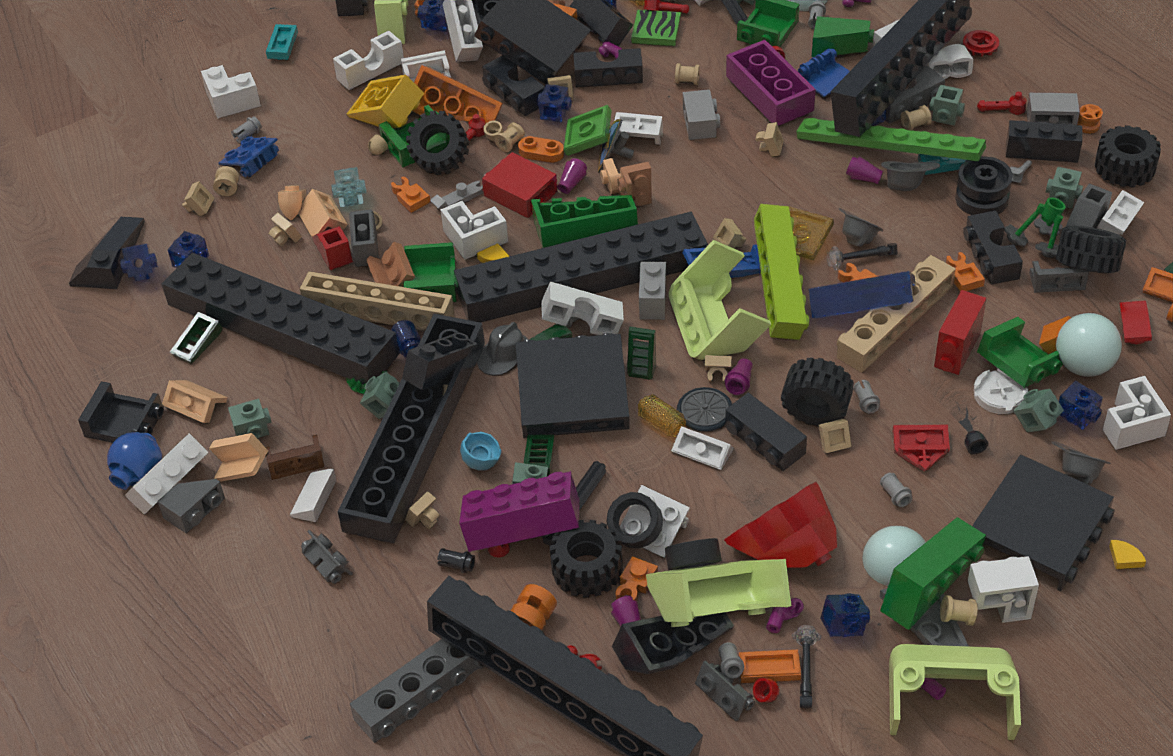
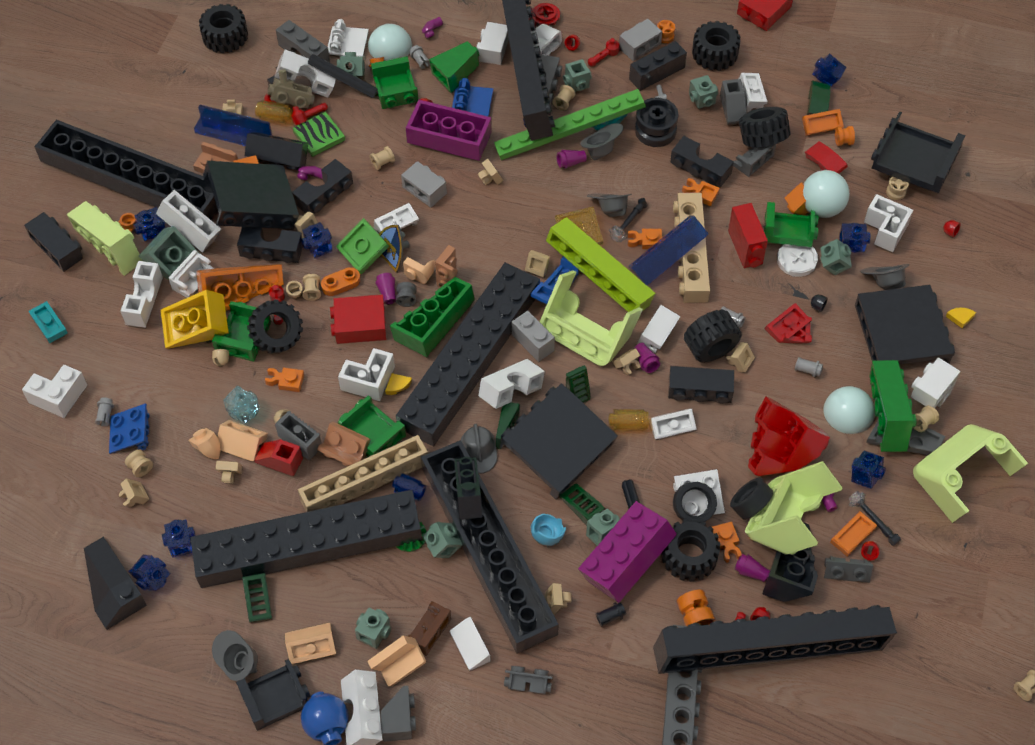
camera: 45 degrees left, 10 degrees up
light grey piece [430,181,483,209] -> none
dark grey wheel [677,387,732,431] -> none
light grey pin [718,642,744,678] -> none
plant [1004,197,1066,258] -> none
none -> sand green slope [139,226,200,280]
none -> dark grey piece [212,630,258,681]
none -> dark grey wheel [396,282,417,307]
none -> red hinge [564,34,580,51]
none -> white hinge [637,305,680,353]

